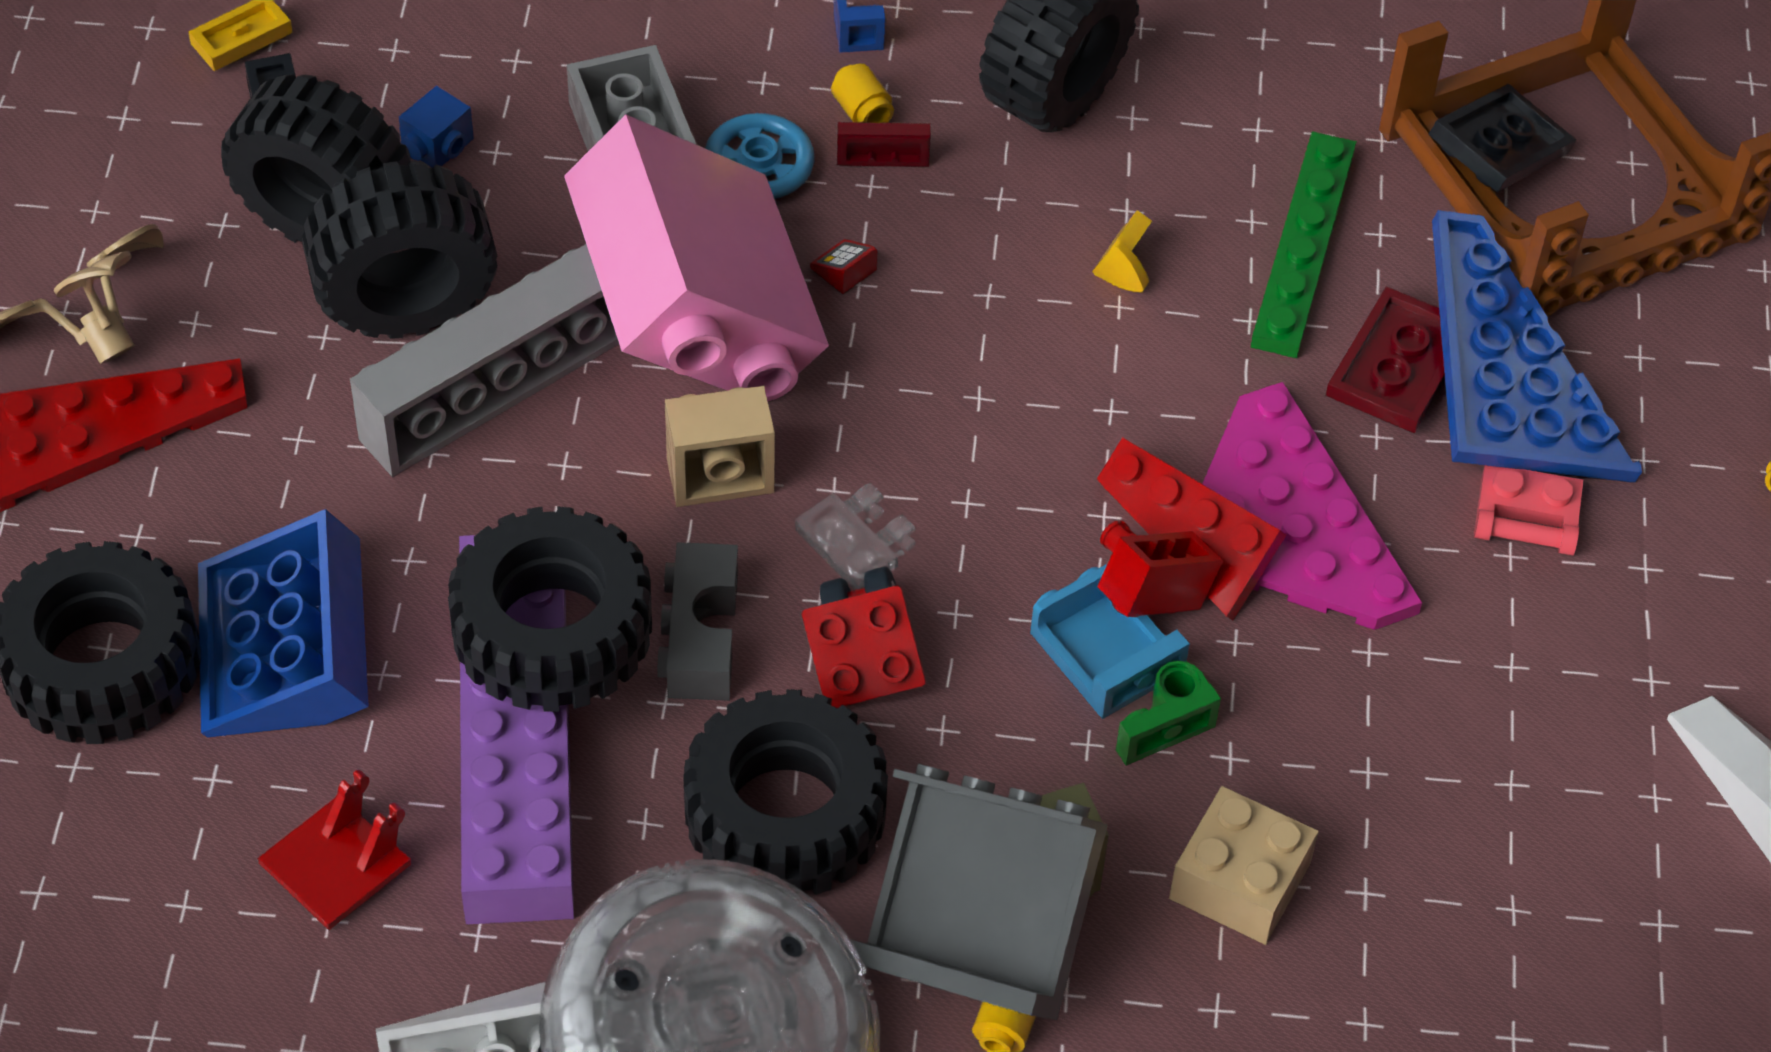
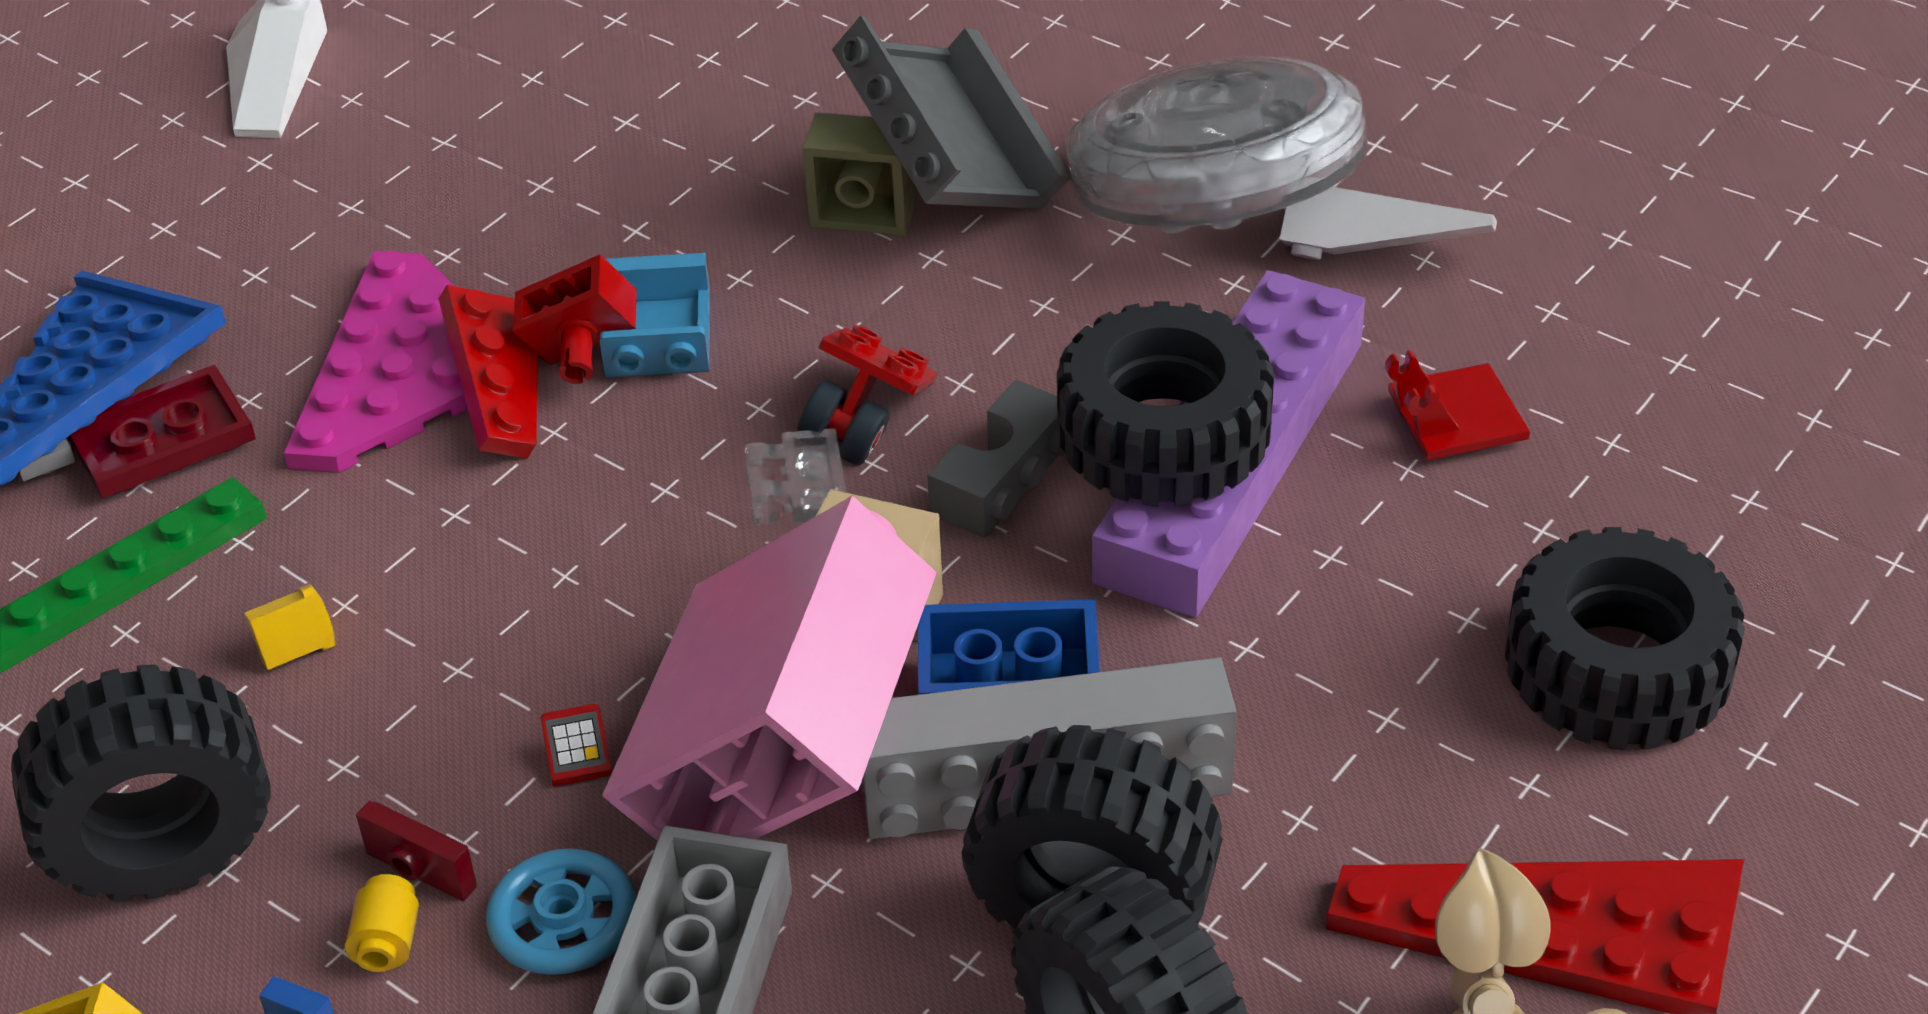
camera: 145 degrees left, 10 degrees down
blue slope [198,509,369,738] -> none
black tyre [683,689,888,899] -> none
green plate [1116,661,1221,766] -> none
tan brick [1169,786,1319,945] -> none
coral plate [1474,465,1583,556] -> none
none -> blue brick [918,599,1100,695]

